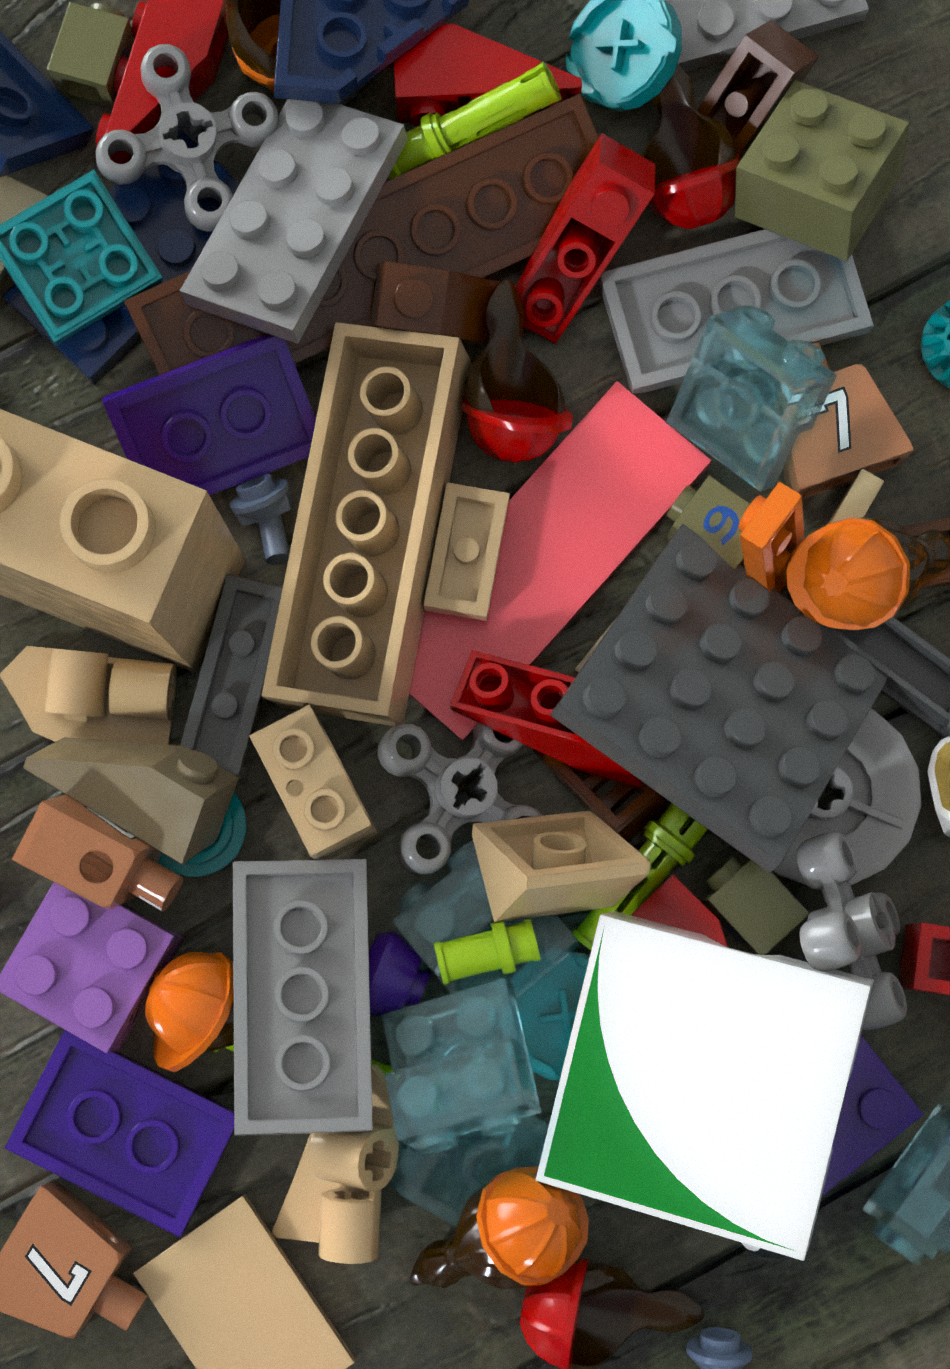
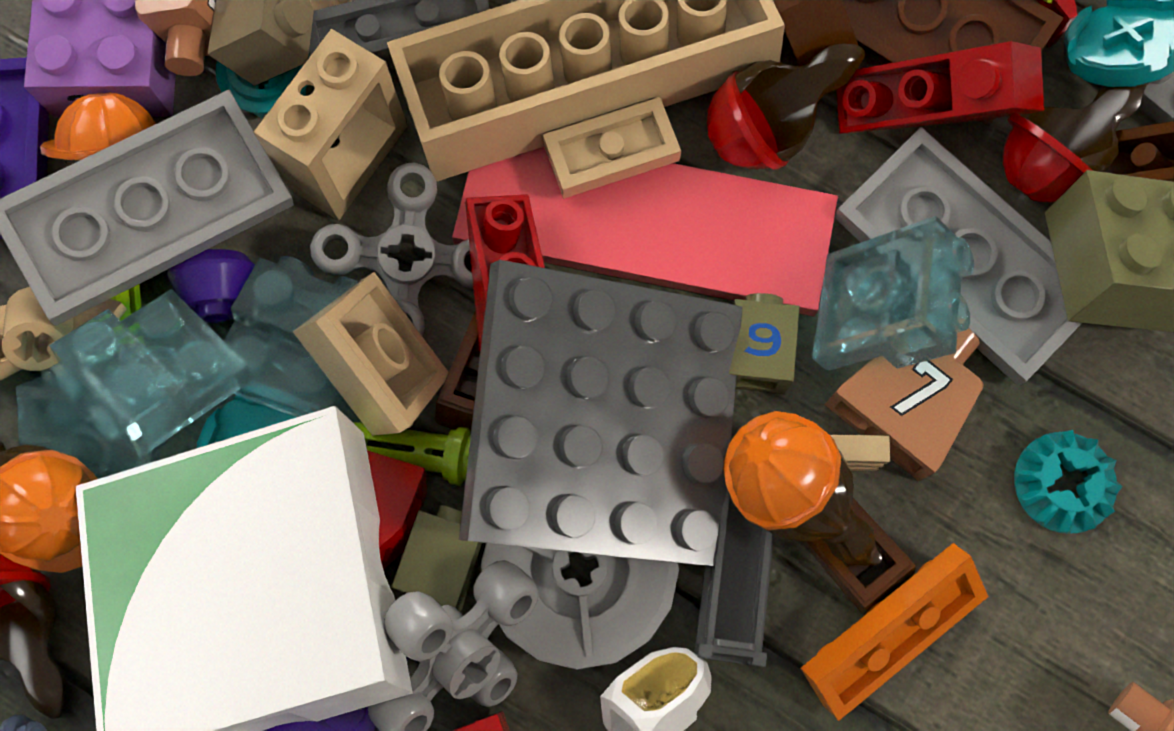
camera: 60 degrees right, 5 degrees down
lime pin [434,919,541,984] -> none
orange plate [738,481,805,594] -> none

